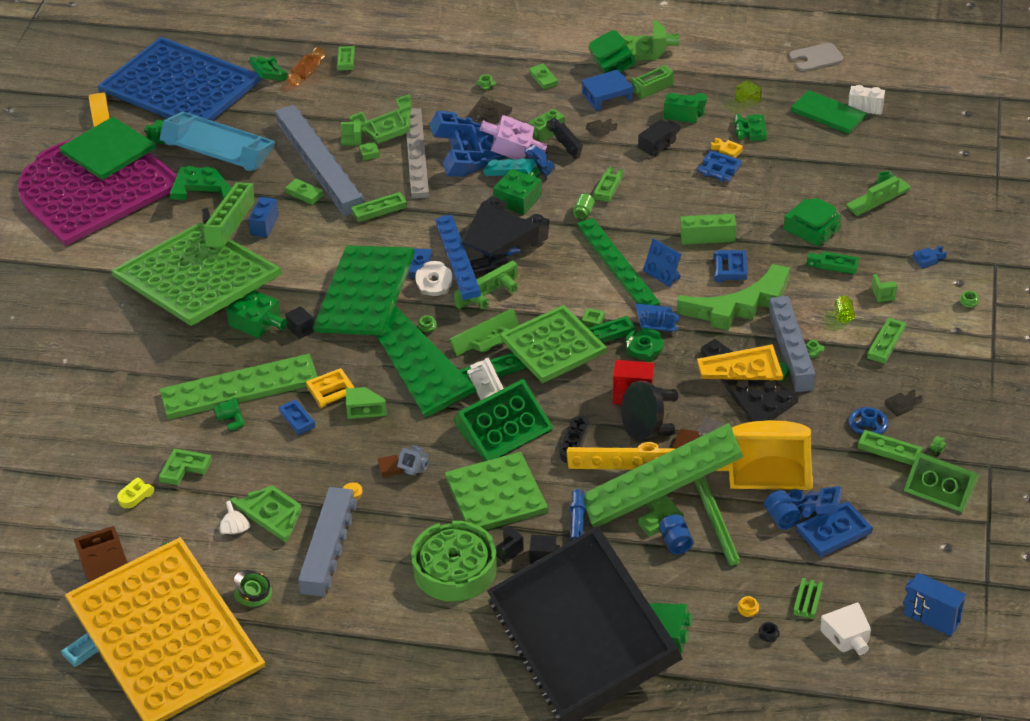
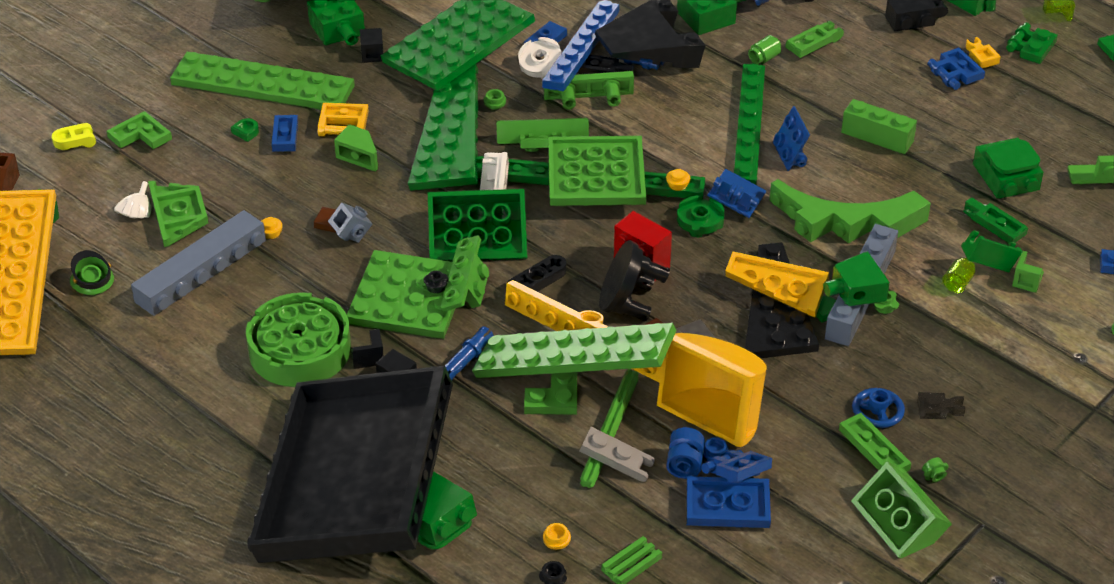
camera: 30 degrees right, 0 degrees up
green piece [213,397,245,432] -> none
bright green plate [581,308,605,327] -> none
blue wheel [659,514,694,554] -> none
blue plate [713,250,748,283] -> none
bright green plate [867,318,906,364] -> none
none -> green tile [231,118,259,142]
none -> black plate [423,270,448,293]
none -> bright green bracket [440,236,489,312]
none -> light grey hinge [579,427,655,482]
none -> yellow plate [666,169,690,191]
none -> green torso [823,251,890,306]
none -> green hinge [961,230,1023,272]

